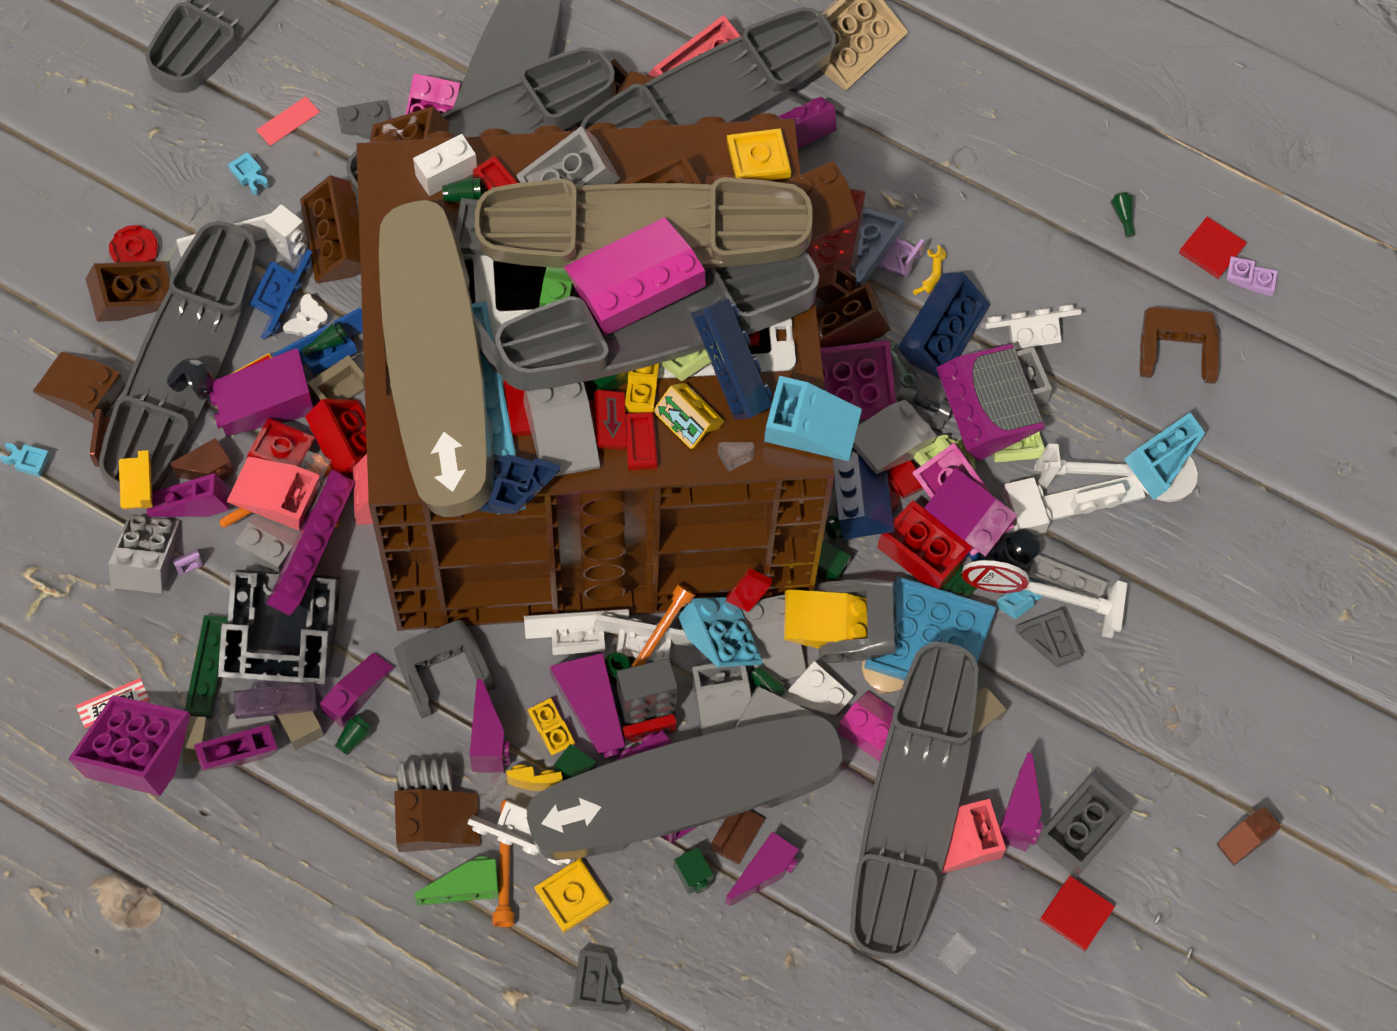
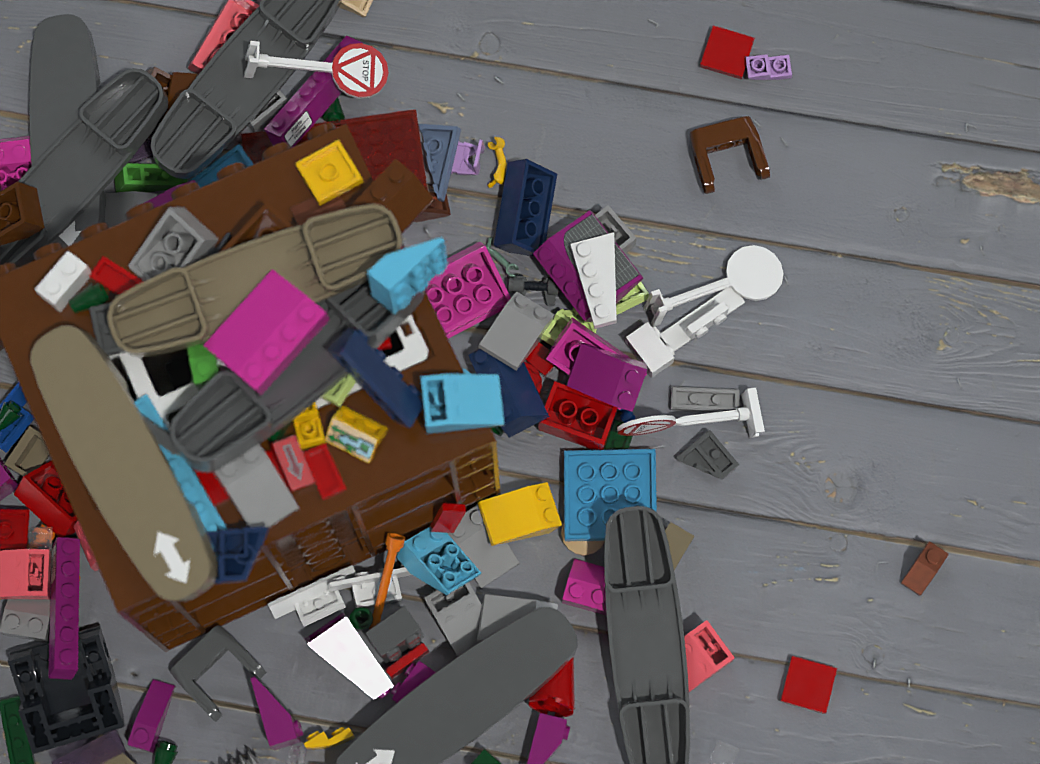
camera: 15 degrees left, 10 degrees up
yellow slope [527,698,575,756] -> none
dark green brick [554,744,596,780] -> none
copper panel [711,810,764,864] -> none
clear slope [718,442,755,471] -> none
dark green cone [748,665,787,697] -> none
white wing [782,661,854,717] -> none
reddish brown slope [816,282,891,348] -> none
dark green brick [817,541,851,582] -> none
dark grey connector [818,578,898,663] -> none
white bracket [981,304,1082,349] -> none
black helmet [992,529,1040,570] -> none
medium azure plate [997,580,1043,619] -> none
magenta slope [999,752,1044,852] -> none
dark grey brick [1035,777,1133,878] -> none
dark green cone [1110,192,1135,238] -> none
medium azure wedge [1124,413,1205,500] -> none
none -> white piece [244,41,389,99]
none -> medium azure slope [367,237,448,314]
none -> red cone [529,657,575,717]
none -> white wing [570,232,617,329]

